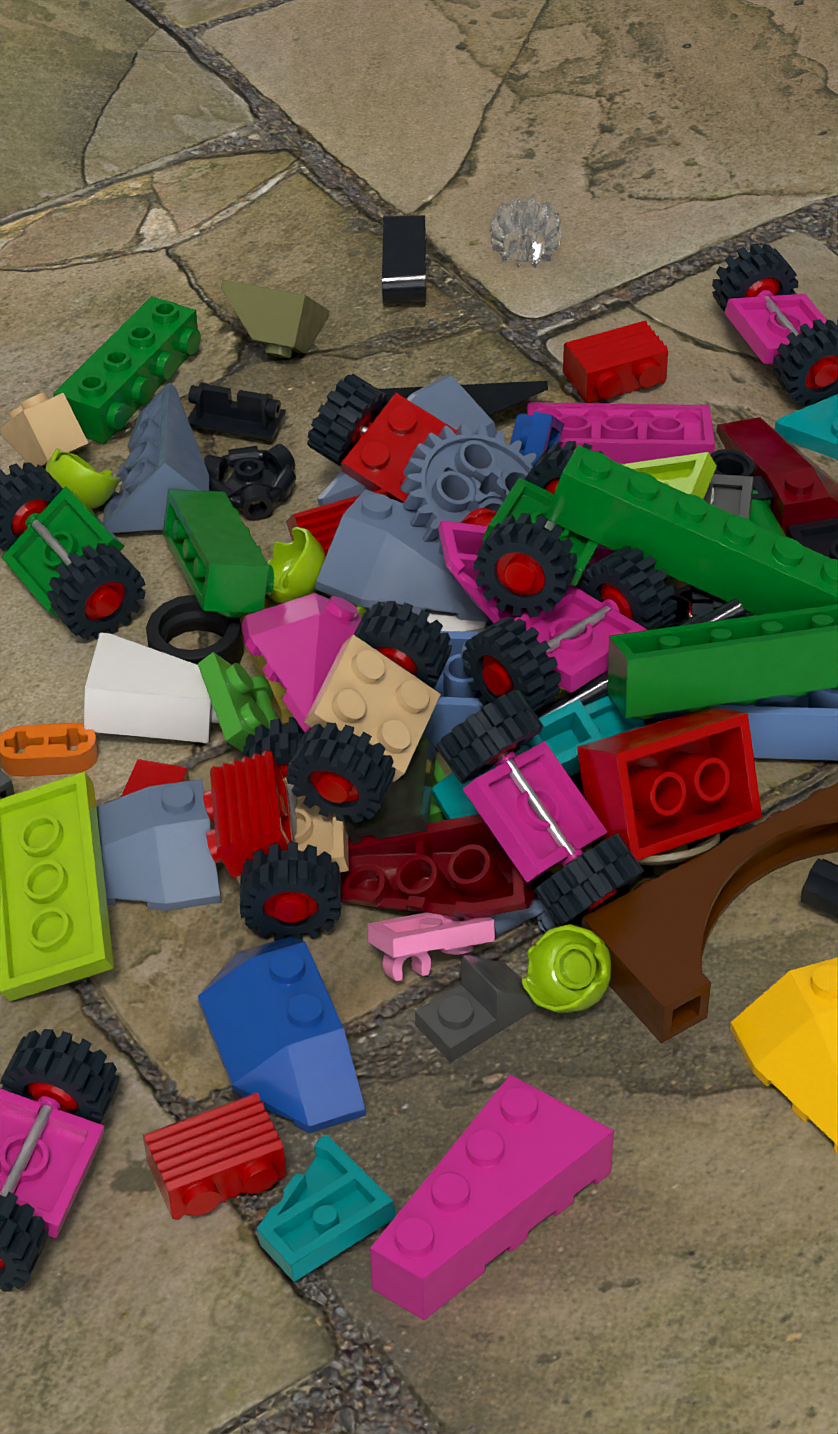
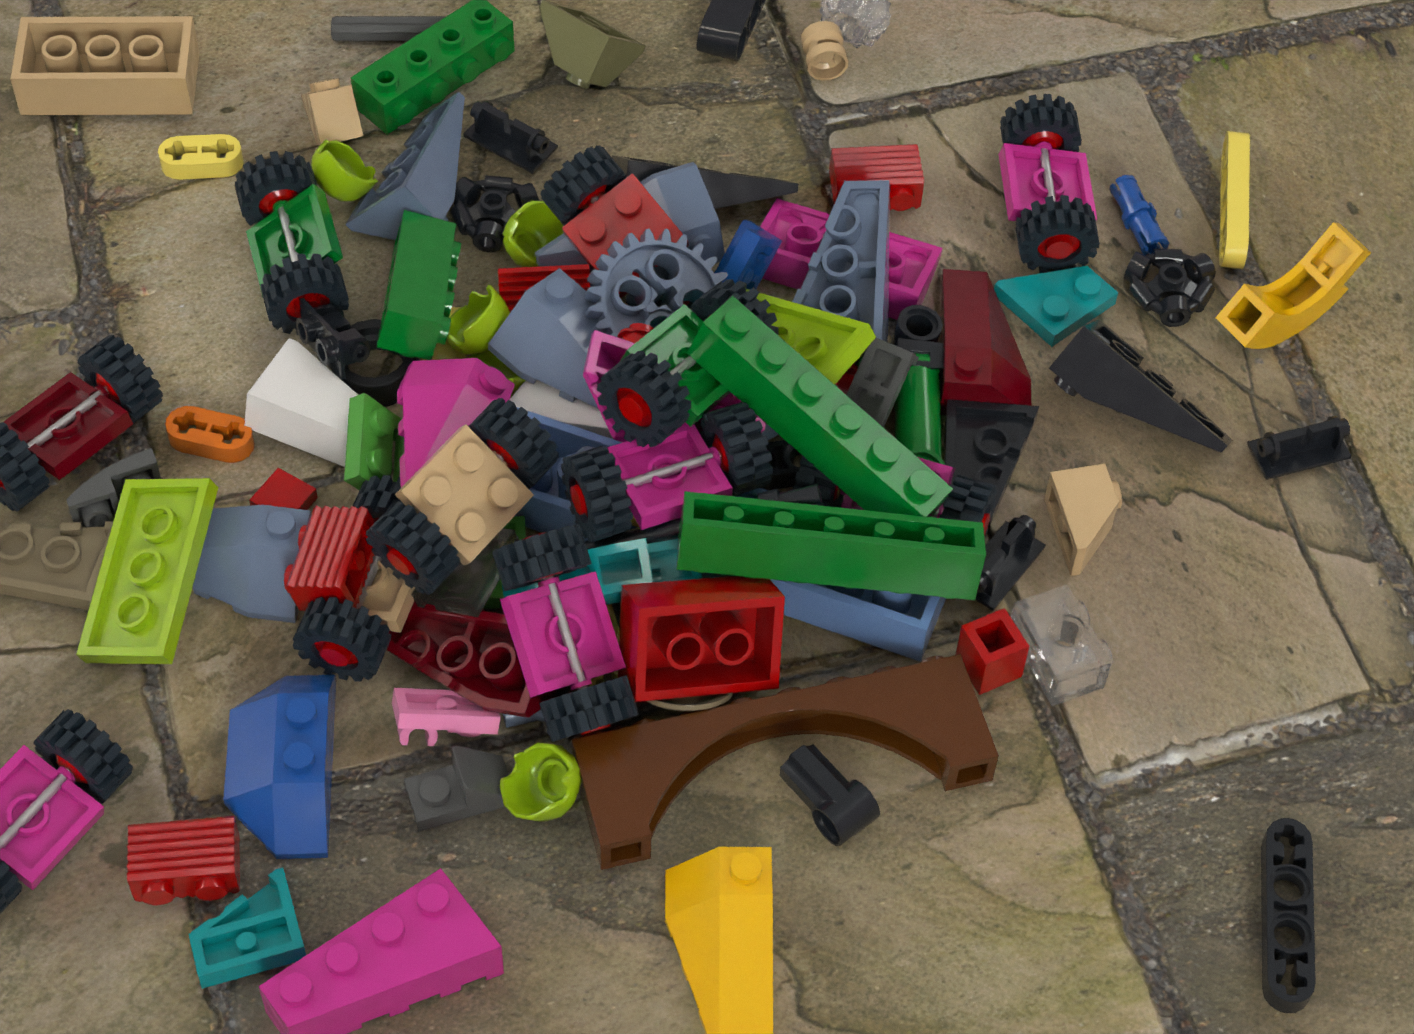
camera: 15 degrees right, 10 degrees up
none -> black hinge [296,298,370,380]
none -> dark grey axle [331,16,446,41]
none -> lime hair [502,201,563,267]
none -> sand blue wedge [792,180,890,366]
none -> tan wheel [801,21,848,81]

